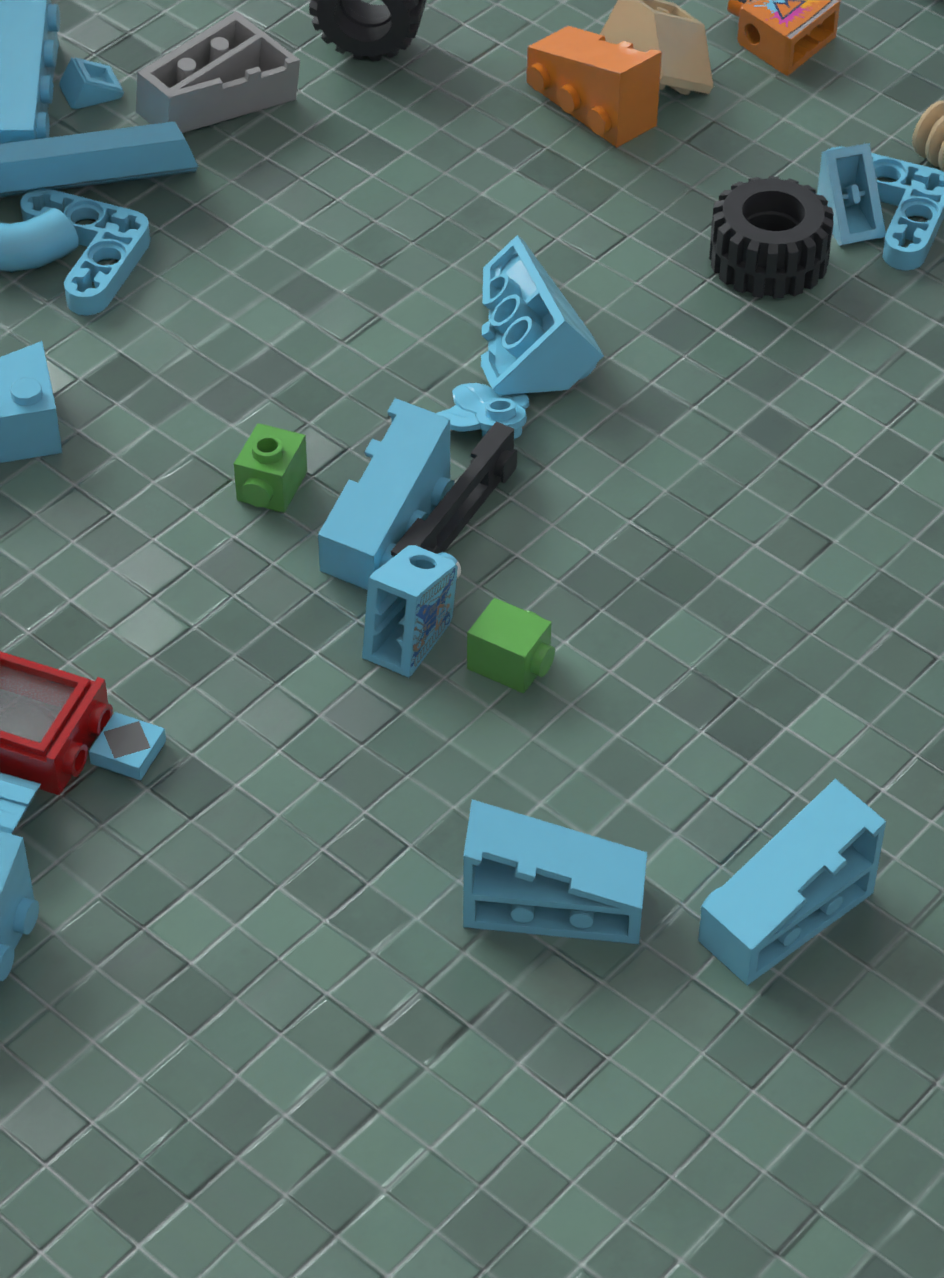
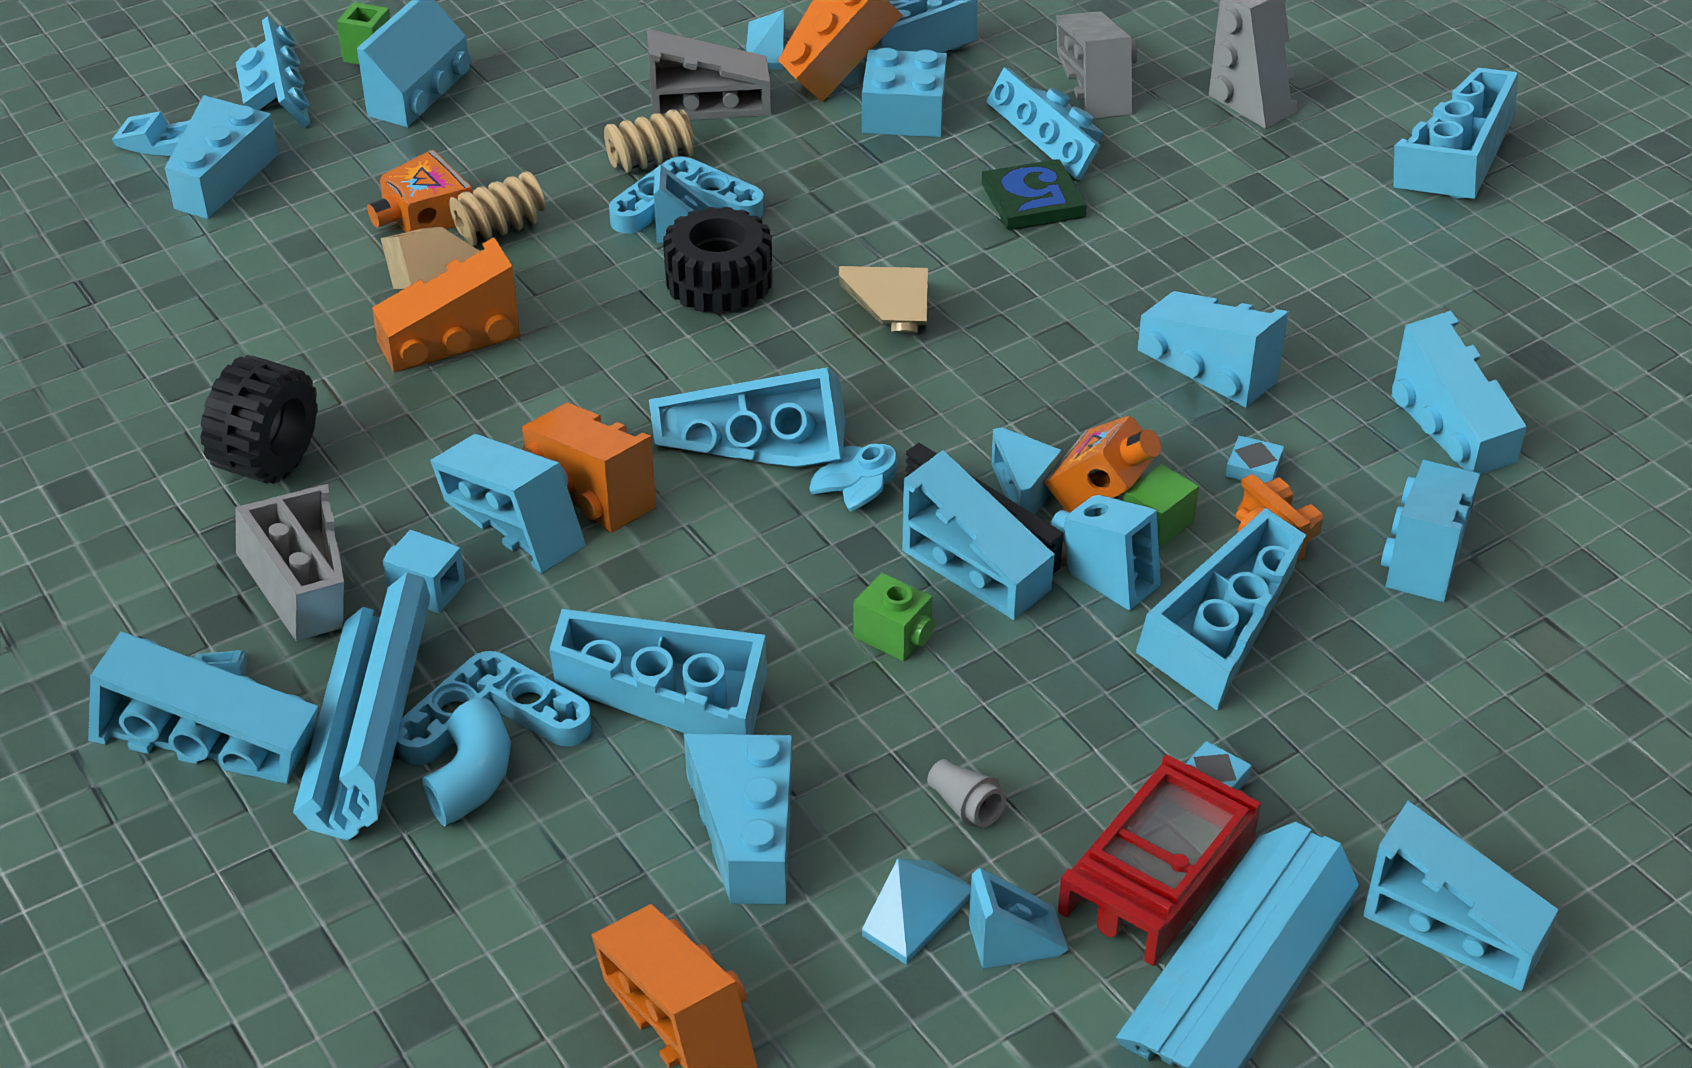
camera: 75 degrees left, 5 degrees down
none -> medium azure brick [383,530,466,614]
none -> medium azure wedge [430,434,586,574]
none -> tan piece [449,171,545,246]
none -> orange wedge [522,402,656,533]
none -> medium azure wedge [549,609,767,735]
none -> tan slope [839,266,928,333]
none -> light grey cone [927,759,1006,828]
none -> medium azure slope [991,427,1061,515]
none -> orange torso [1044,415,1161,513]
none -> medium azure wedge [1136,508,1306,710]
none -> medium azure wedge [1137,291,1289,408]
none -> medium azure tile [1225,436,1284,483]
none -> orange hips [1235,474,1324,561]

